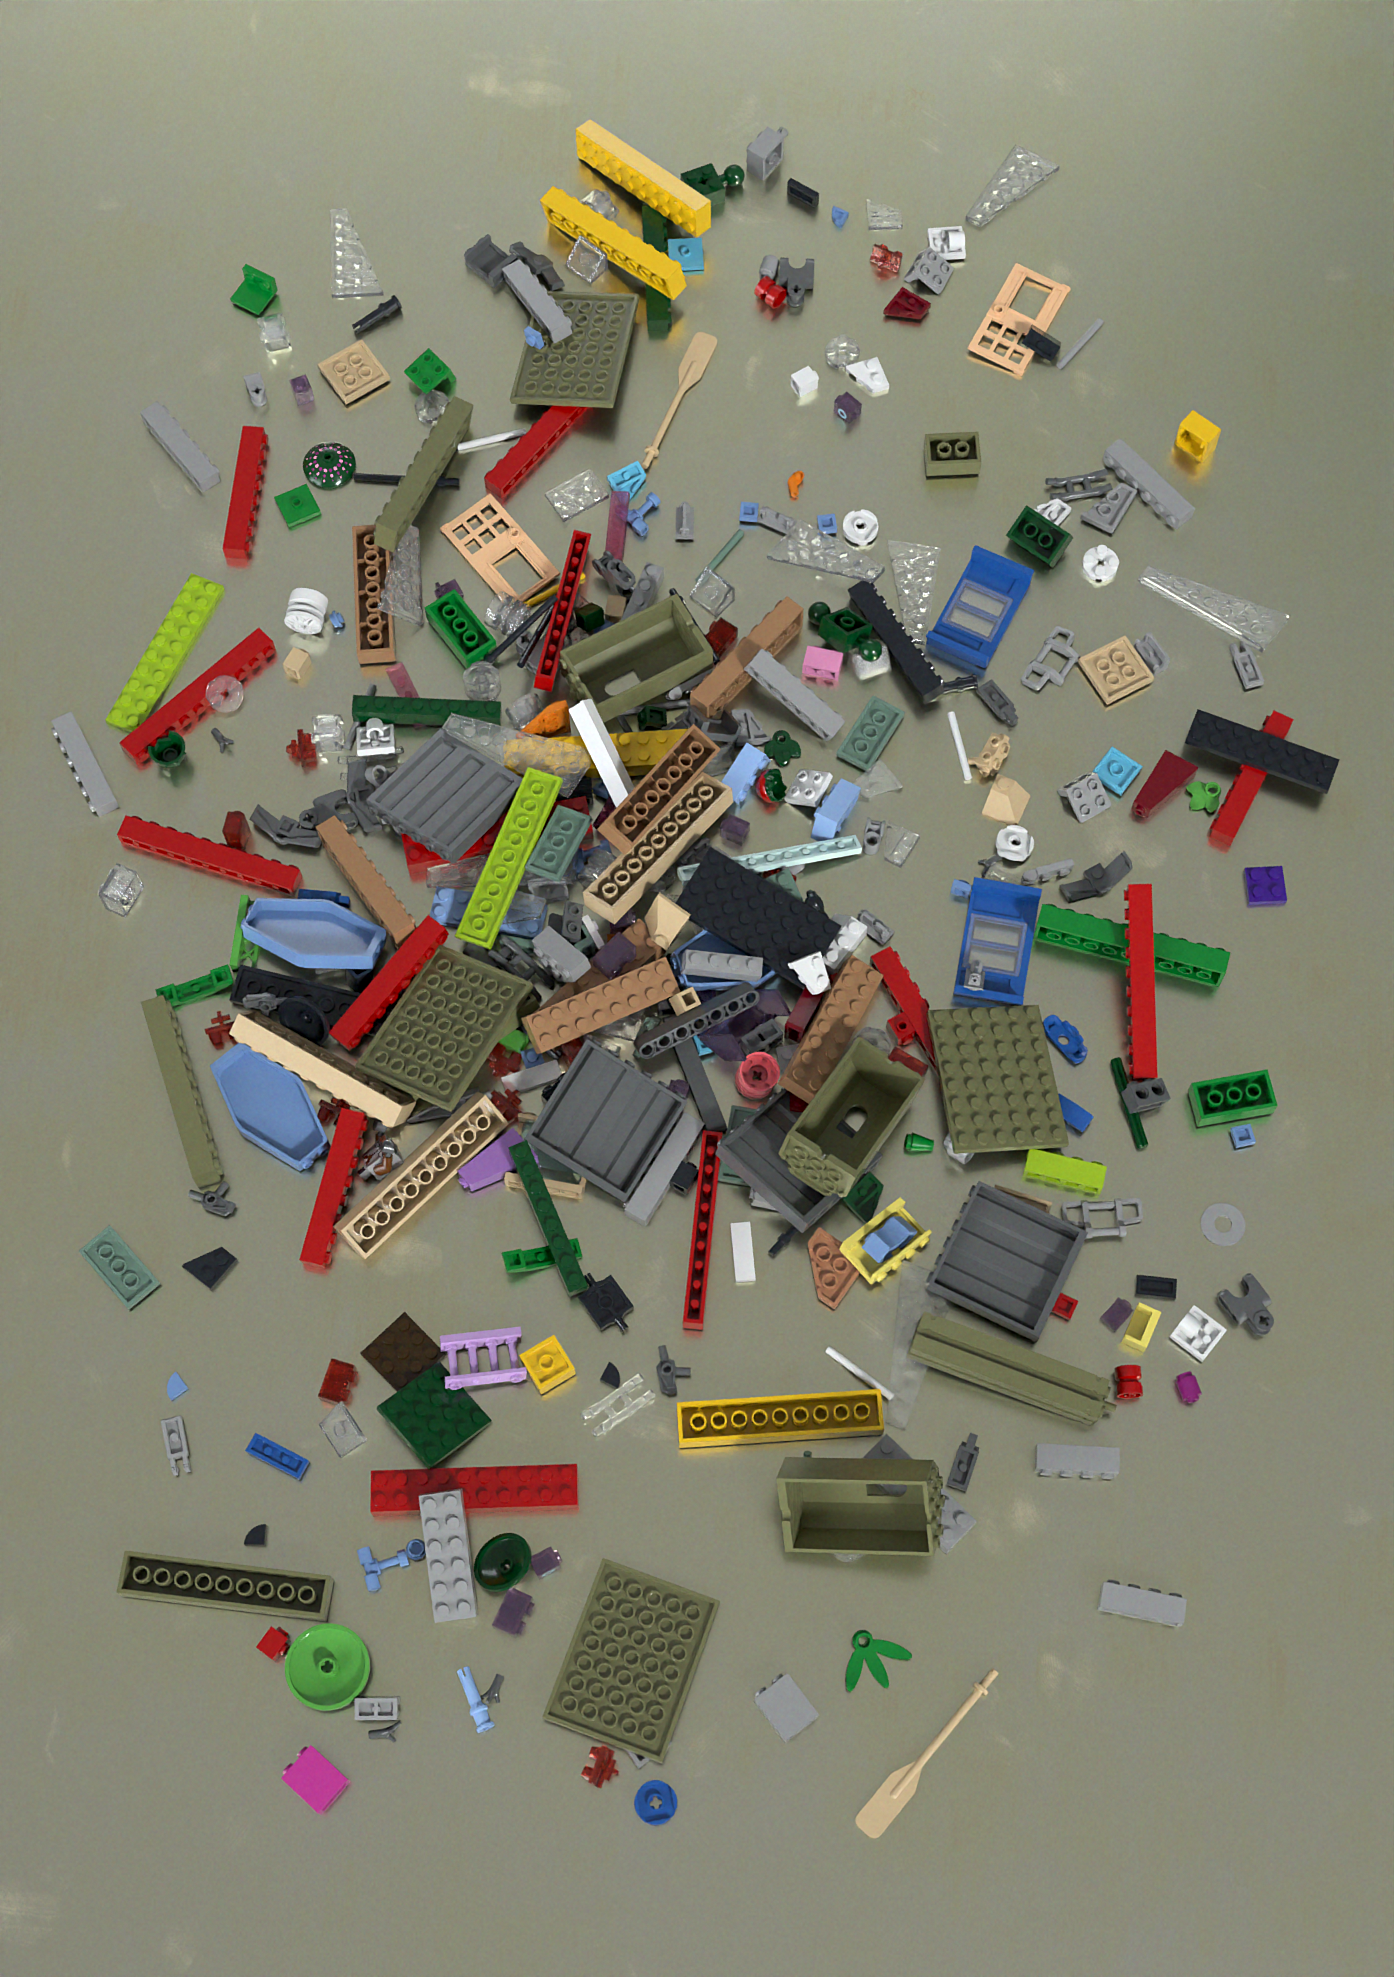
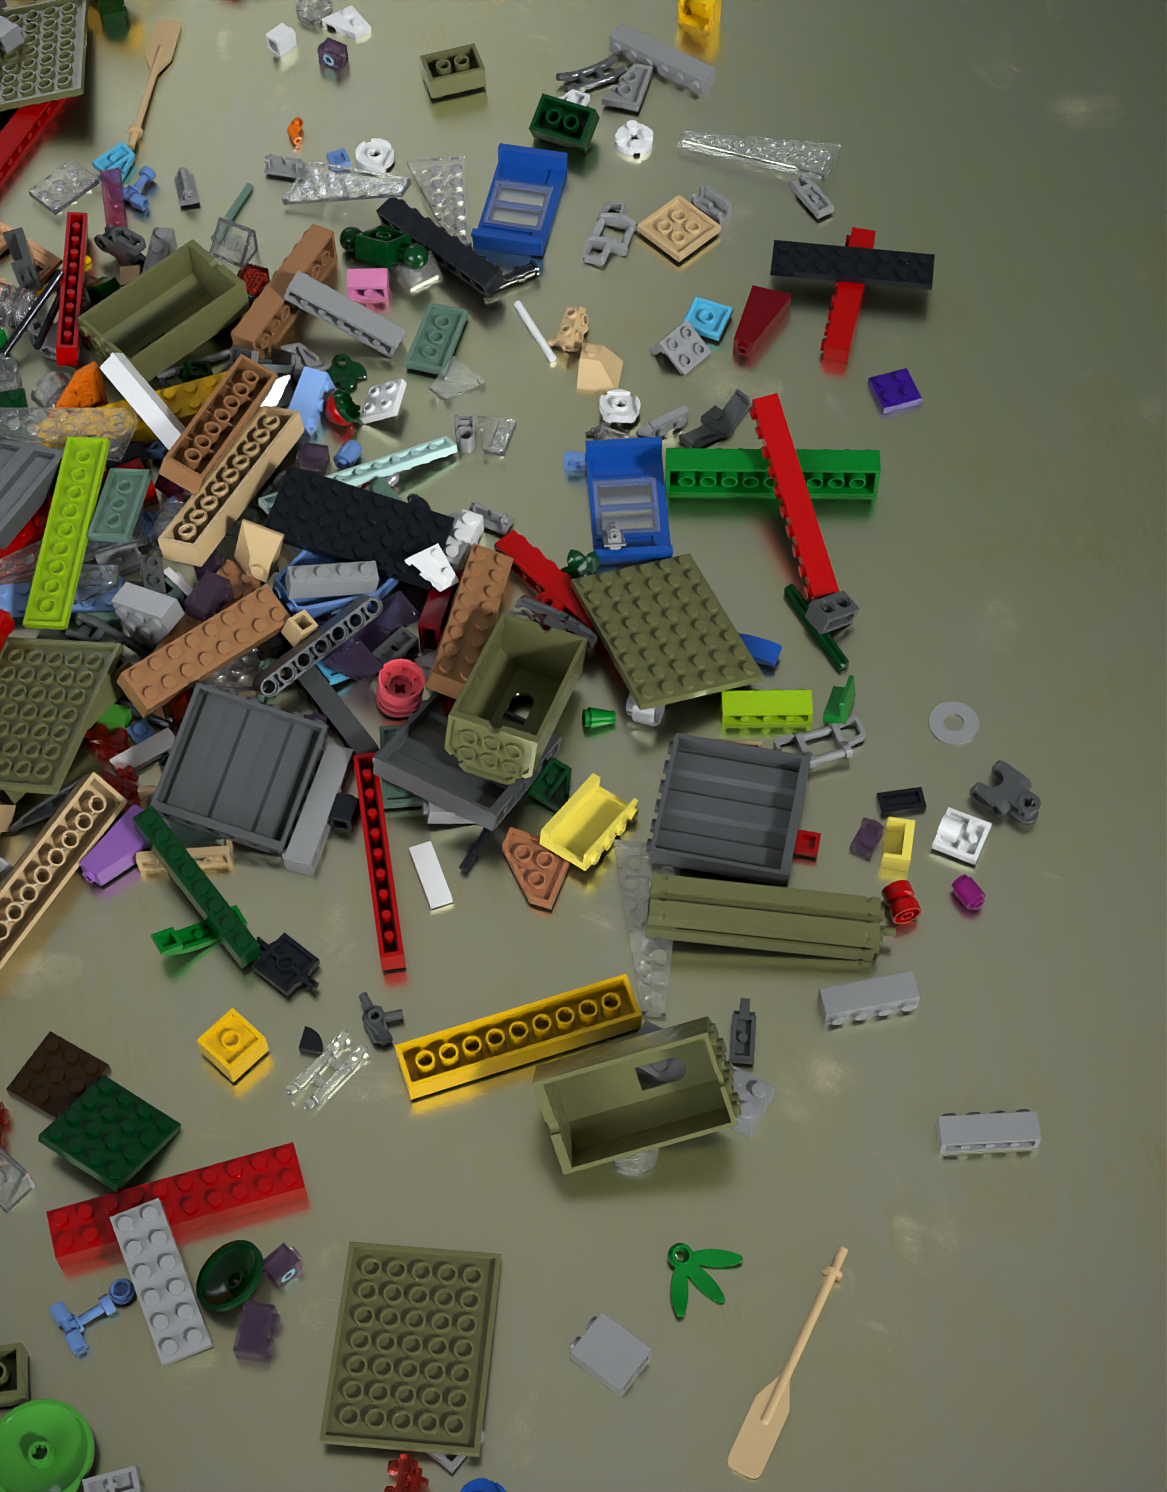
camera: 15 degrees left, 10 degrees down
lavender fence [440,1327,527,1390] -> none
light blue pin [457,1666,495,1733] -> none
dark grey bar [481,1674,504,1704] -> none
light grey hinge [664,670,712,700] -> none
medium blue plate [739,502,759,522] -> none
light blue wedge [811,778,861,841] -> none
white bar [826,1346,894,1400] -> none
medium blue brick [861,1216,918,1263] -> none
dark grey hinge [976,679,1018,726] -> none
blue piece [1043,1015,1088,1063] -> none
bright green plate [1186,781,1221,813] -> none
green brick [1188,1069,1278,1127] -> none
medium blue plate [1230,1124,1256,1148] -> none
none -> dark grey panel [3,227,42,294]
none -> medium blue brick [333,439,362,470]
none -> dark grey plate [515,595,600,648]
none -> dark green plate [561,549,599,579]
none -> green panel [823,675,856,724]

